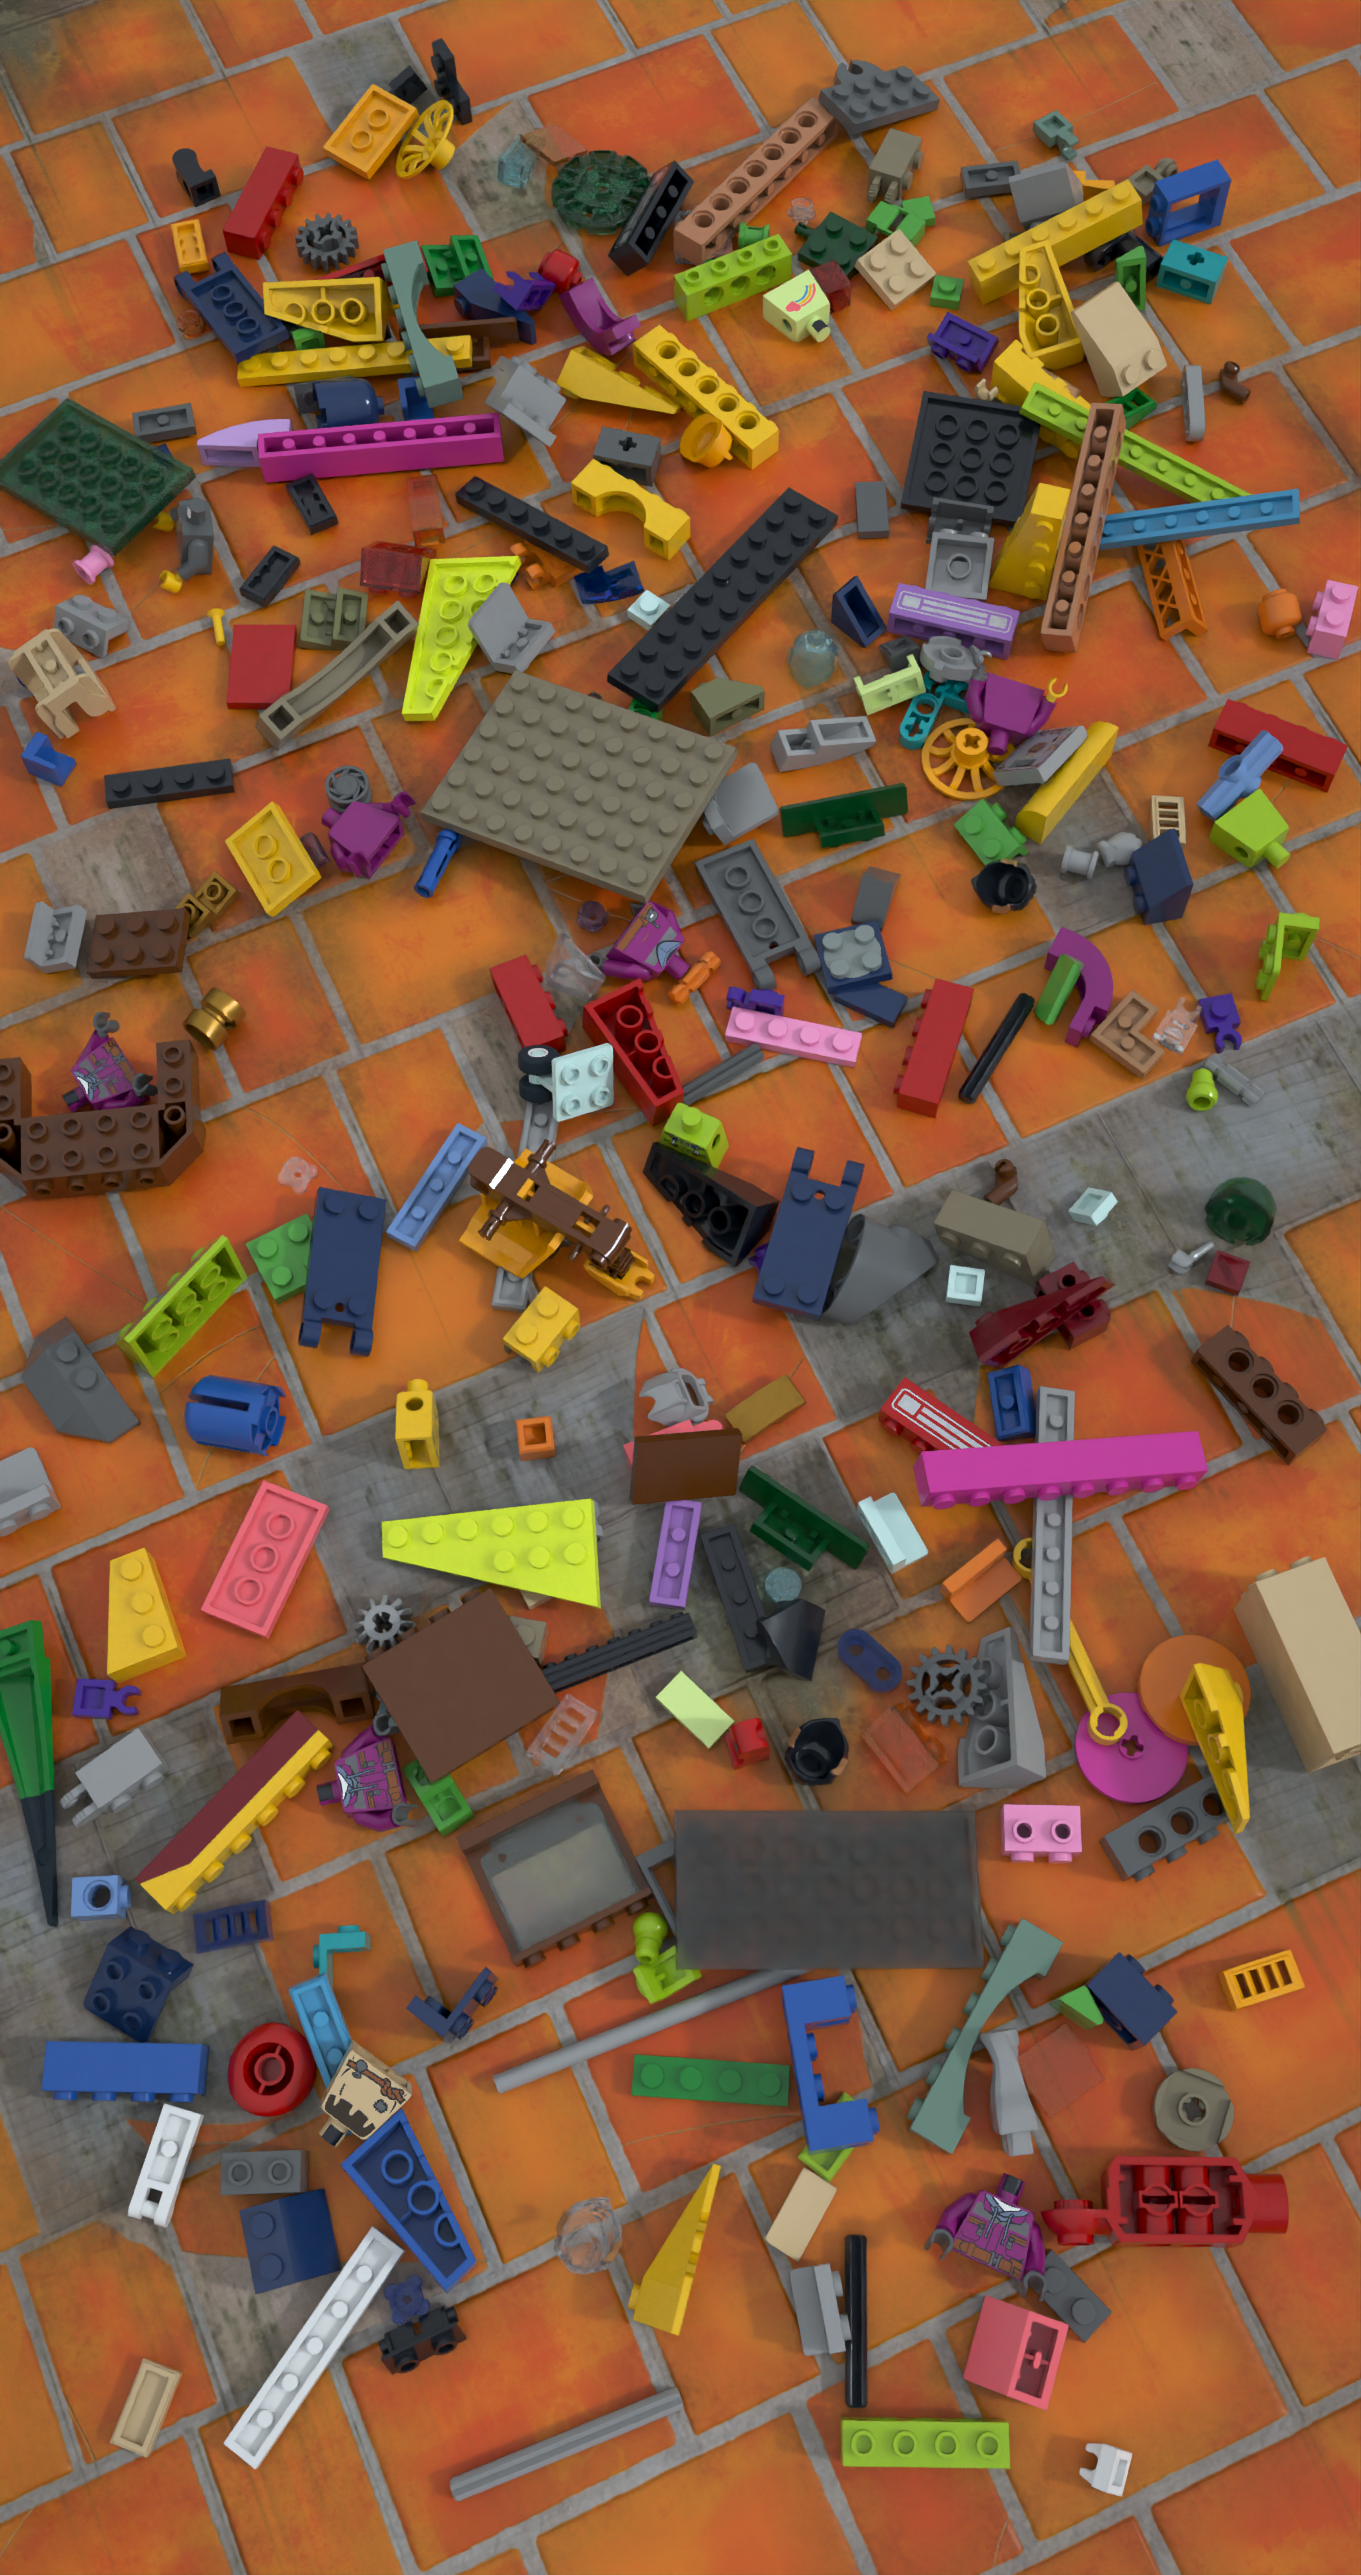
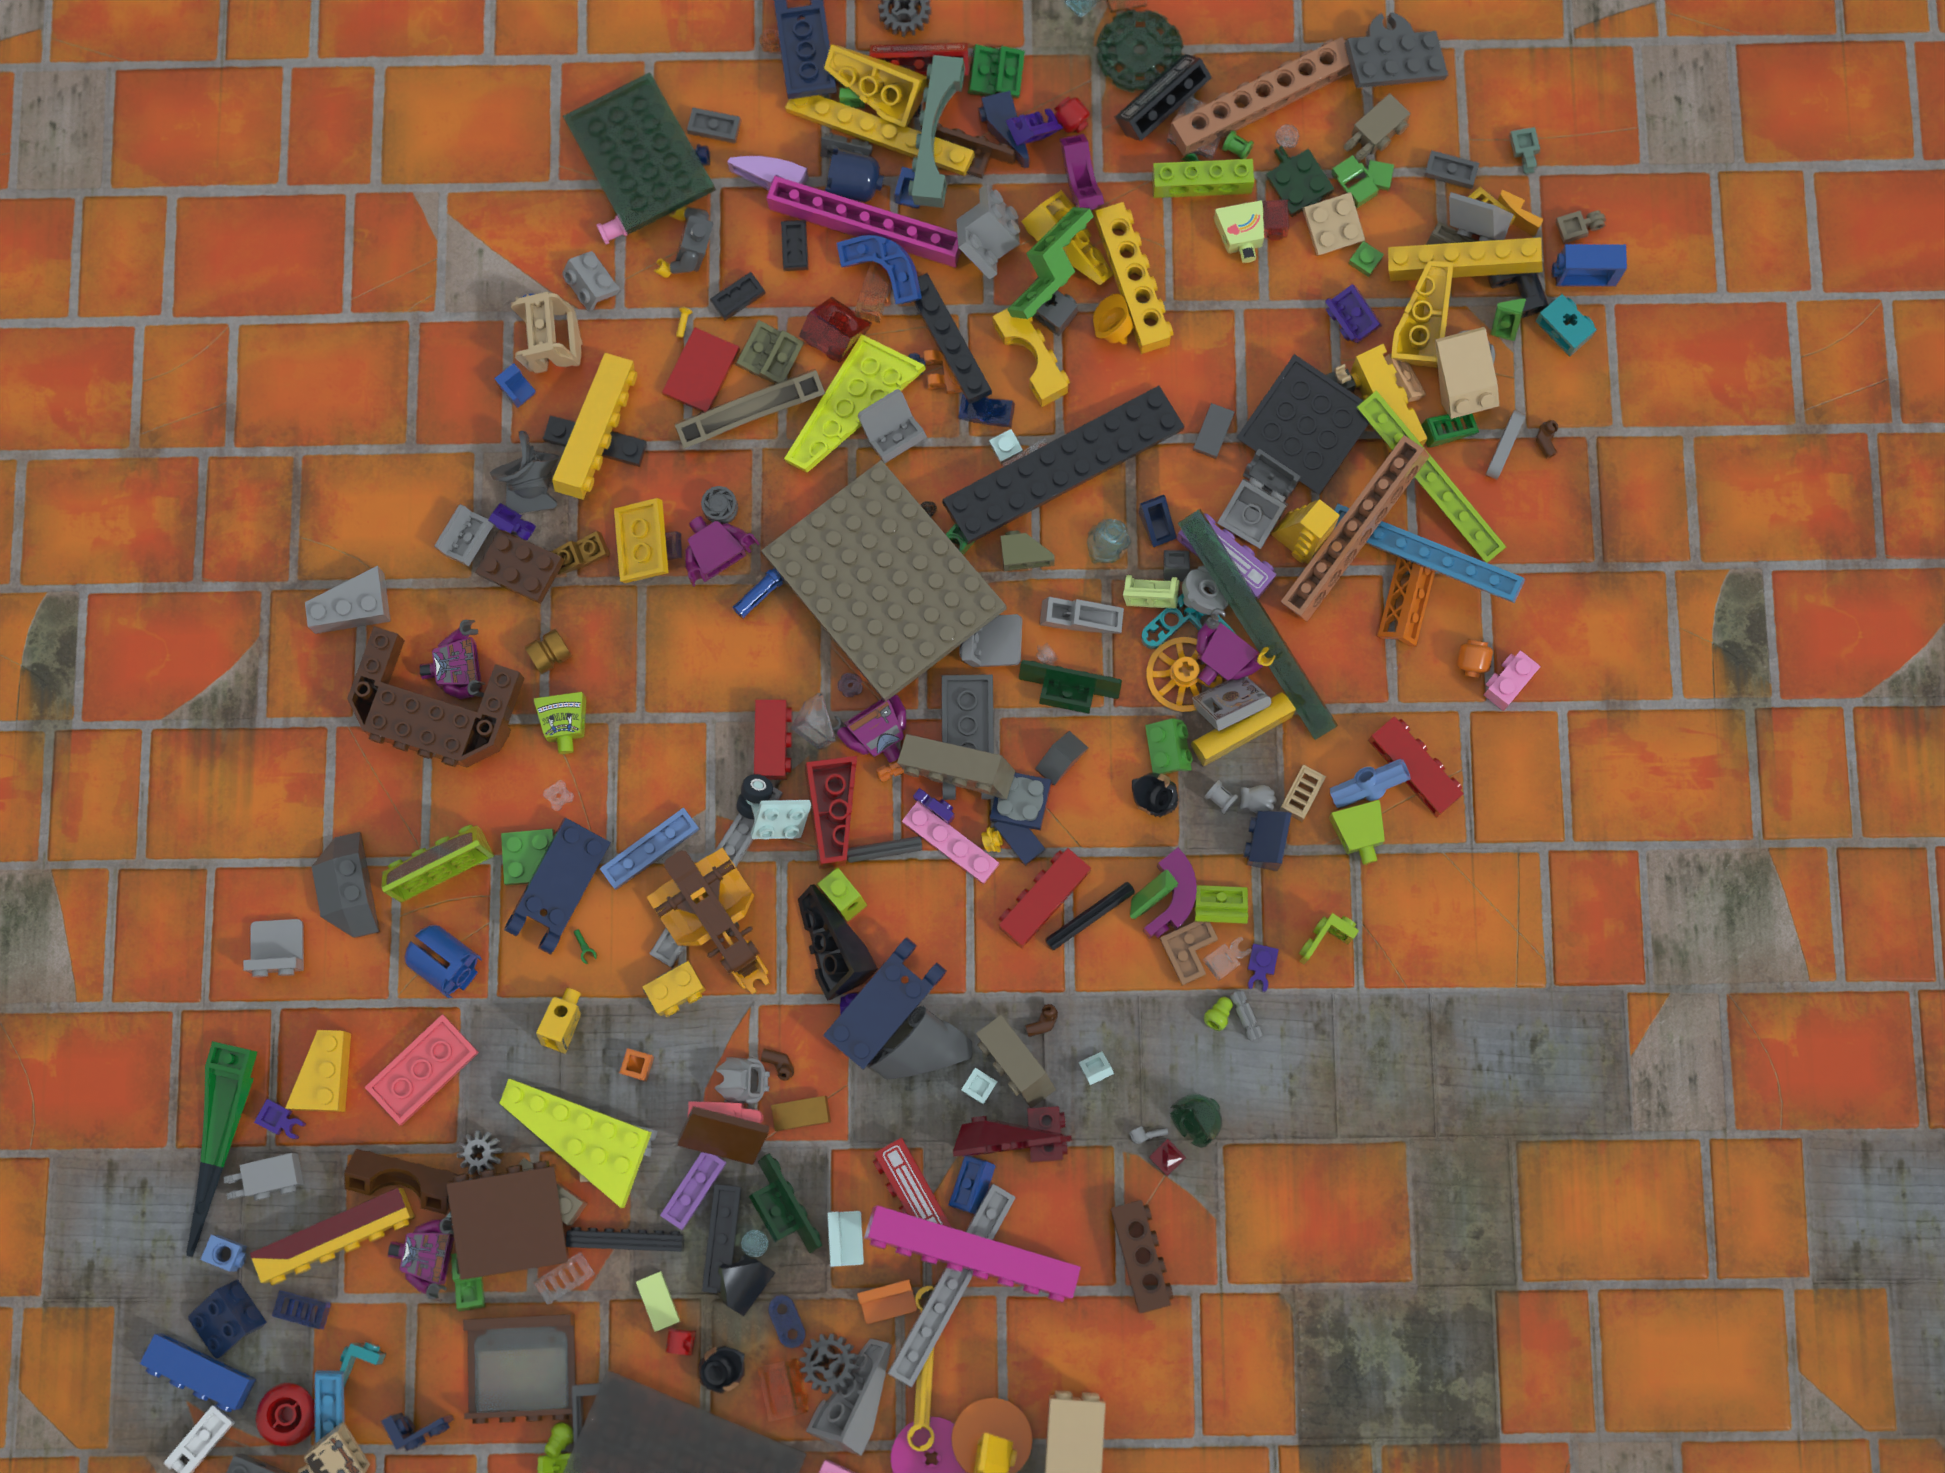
camera: 25 degrees right, 10 degrees up
none -> dark purple plate [488,503,536,541]
none -> dark grey helmet [490,431,560,514]
none -> lime torso [534,692,586,754]
none -> yellow brick [552,353,637,500]
none -> green hand [573,929,597,964]
none -> reddish brown arm [761,1048,794,1081]
none -> blue plate [837,235,922,305]
none -> dark tan wedge [897,734,1015,800]
none -> yellow plate [981,827,1003,852]
none -> bright green bracket [1007,207,1094,319]
none -> clear plate [1036,643,1059,666]
none -> clear green plate [1178,509,1338,740]
none -> lime plate [1195,885,1248,923]

